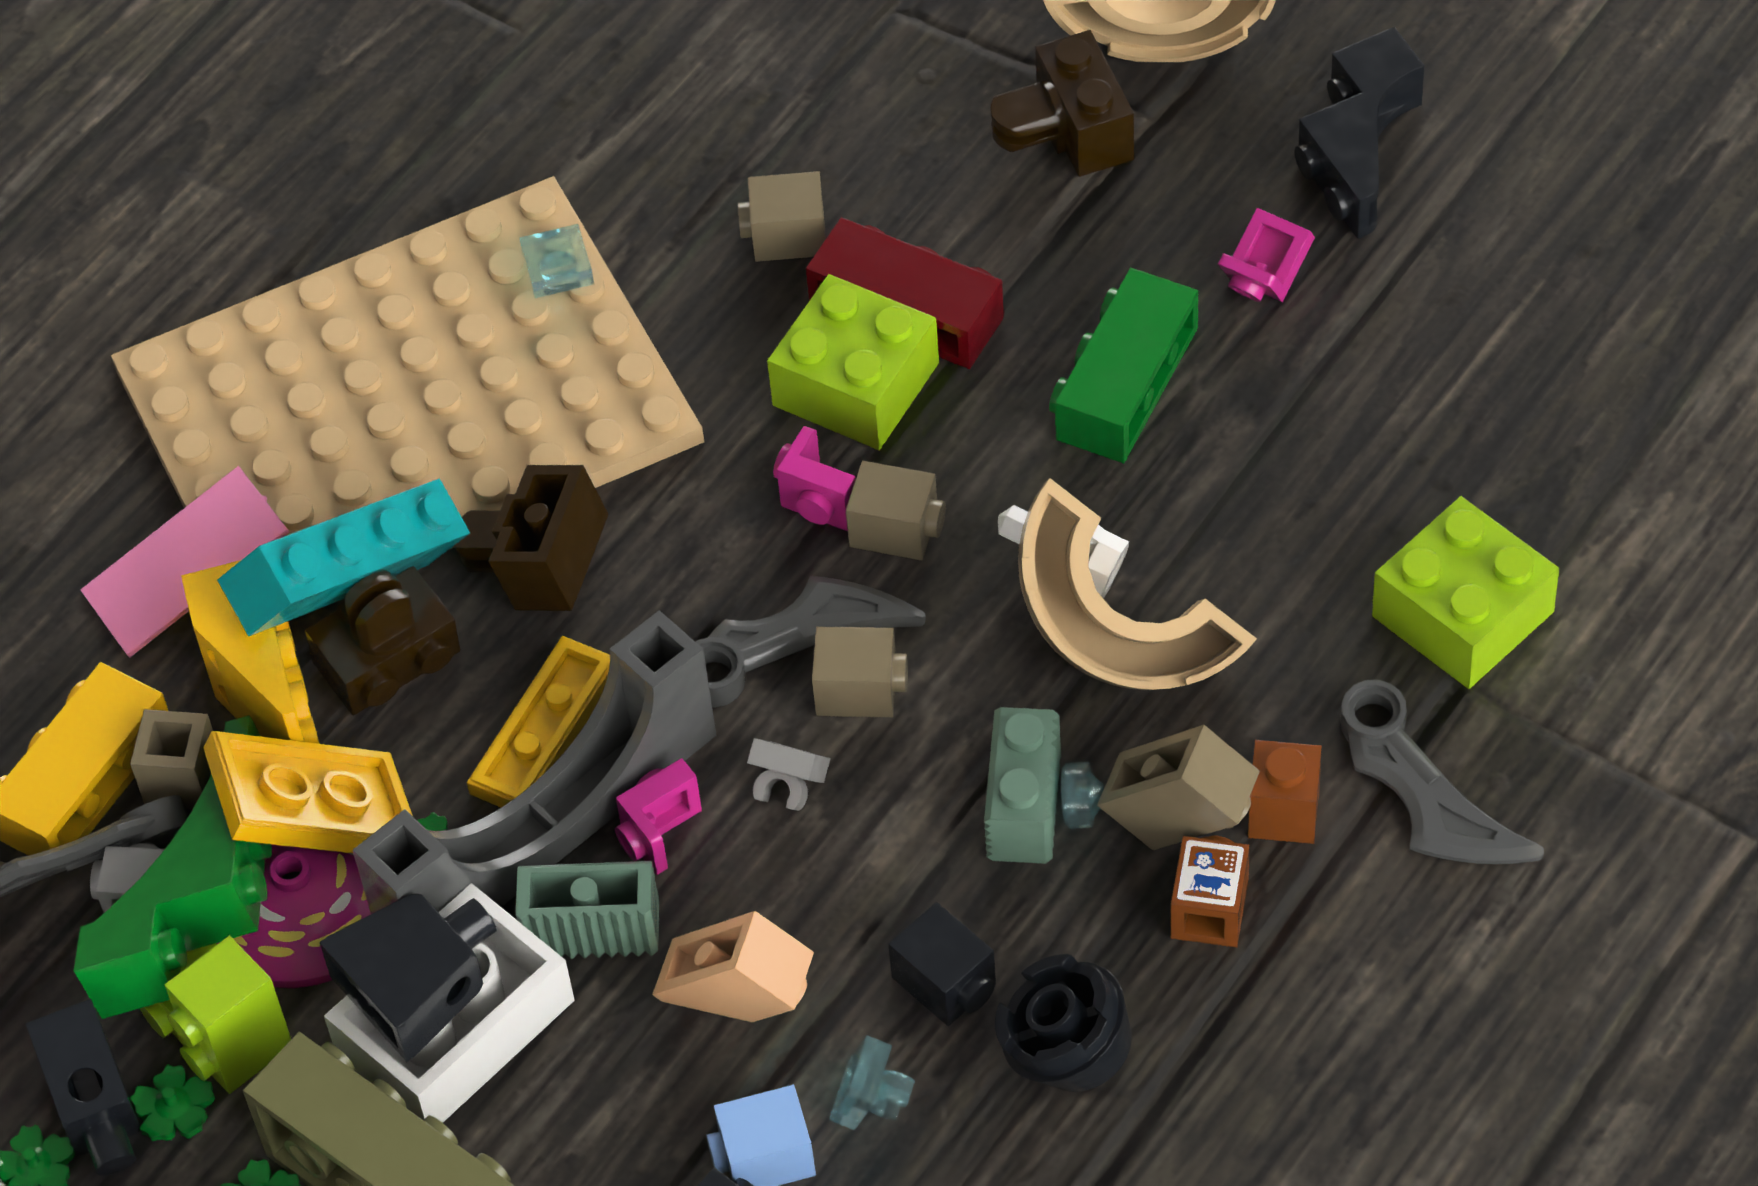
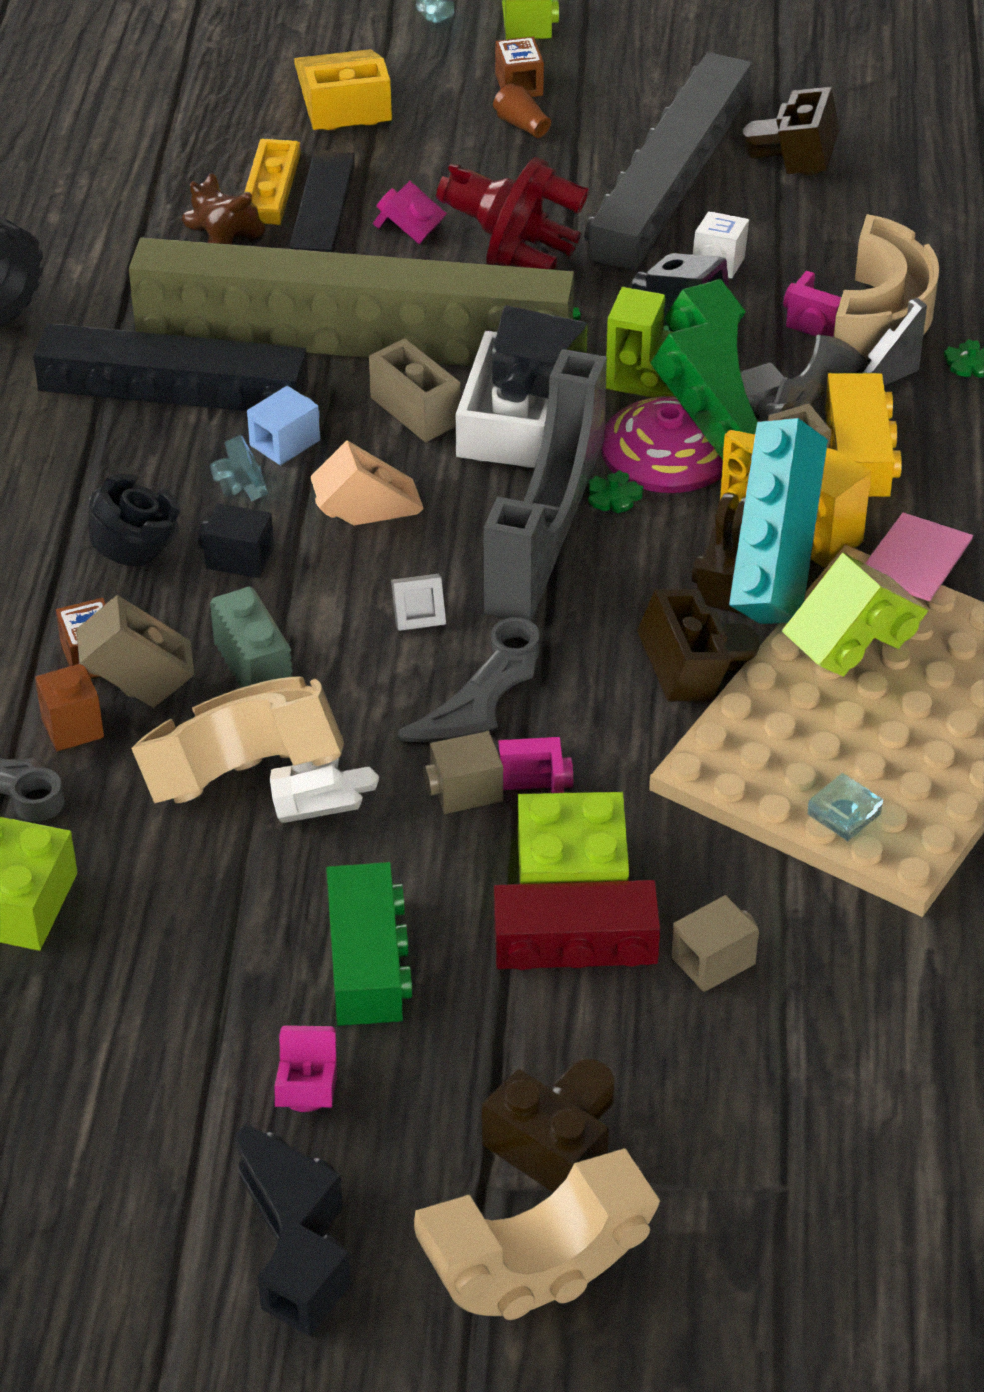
camera: 145 degrees right, 10 degrees down
yellow tile [203,731,413,853] -> none
yellow tile [467,636,610,807] -> none
sand green brick [516,861,659,959] -> none
dark pink bracket [615,758,702,875] -> none
dark tan brick [812,627,908,717] -> none
clear light blue tile [1061,762,1104,829] -> none
none -> dark tan brick [369,338,461,443]
none -> lime brick [782,552,929,677]

